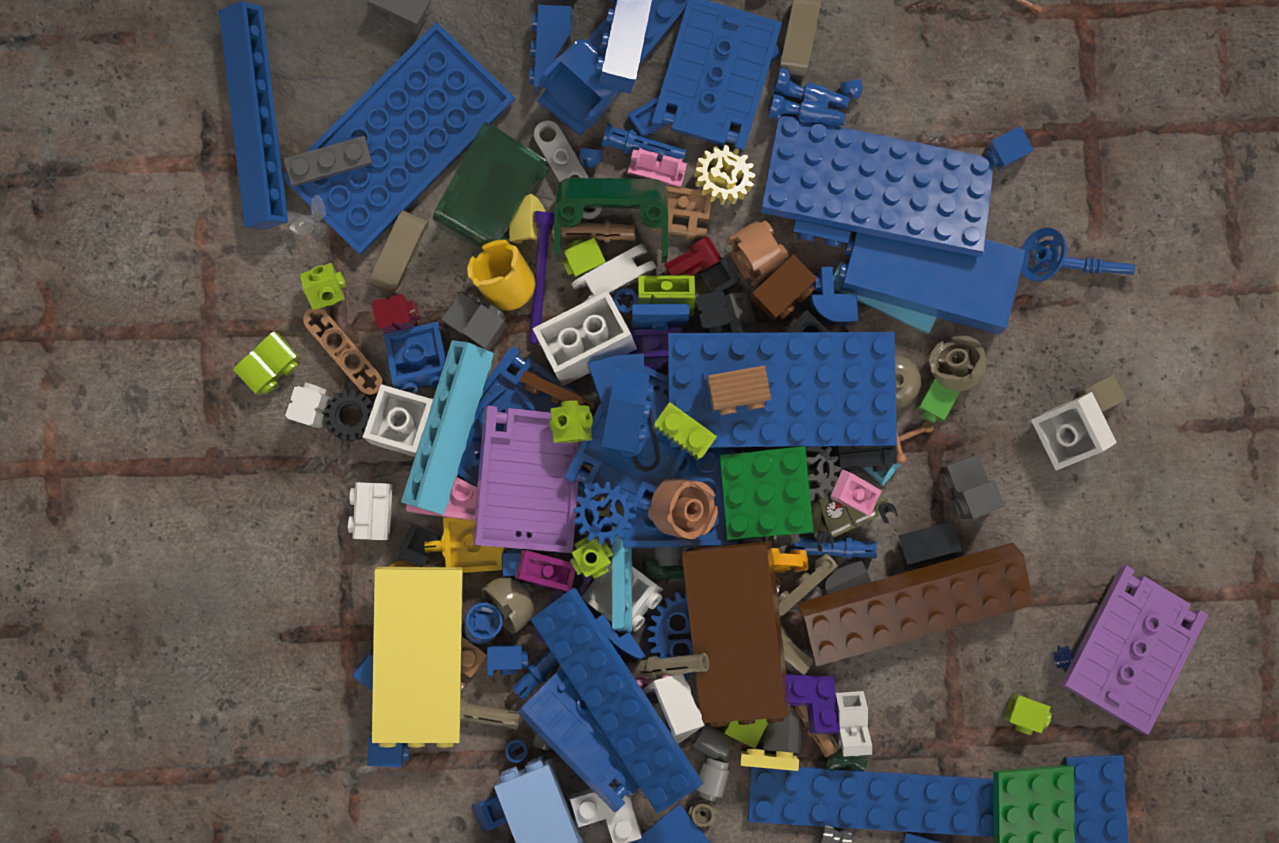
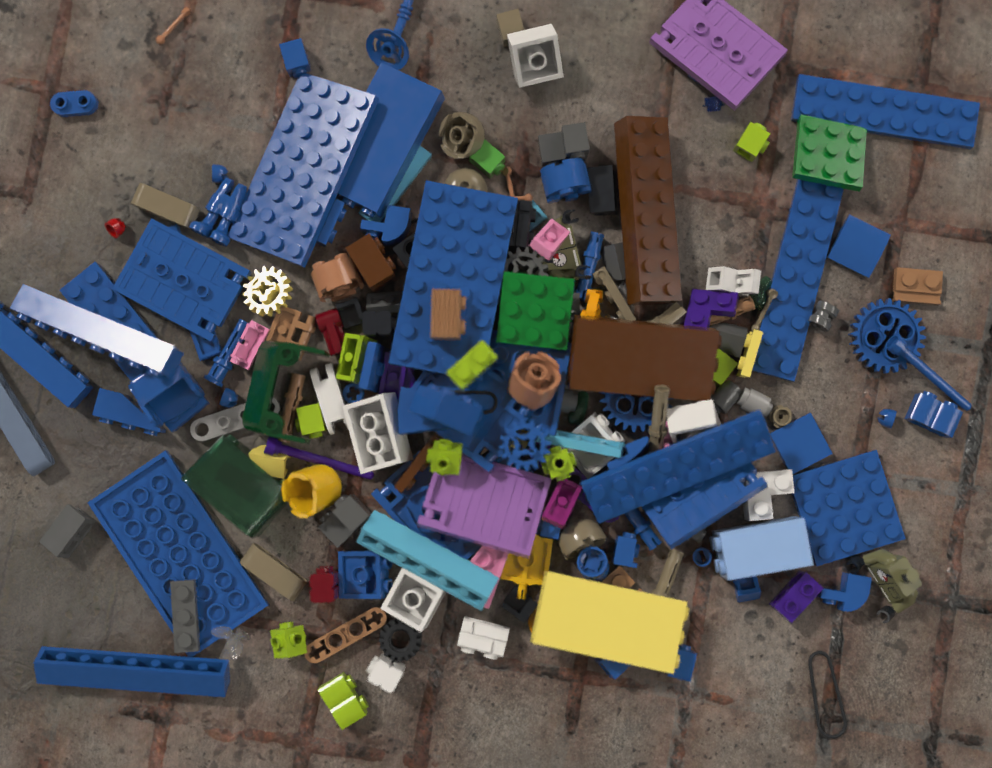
camera: 70 degrees left, 0 degrees up
none -> blue brick [540,158,592,203]
none -> dark tan hinge [751,289,778,331]

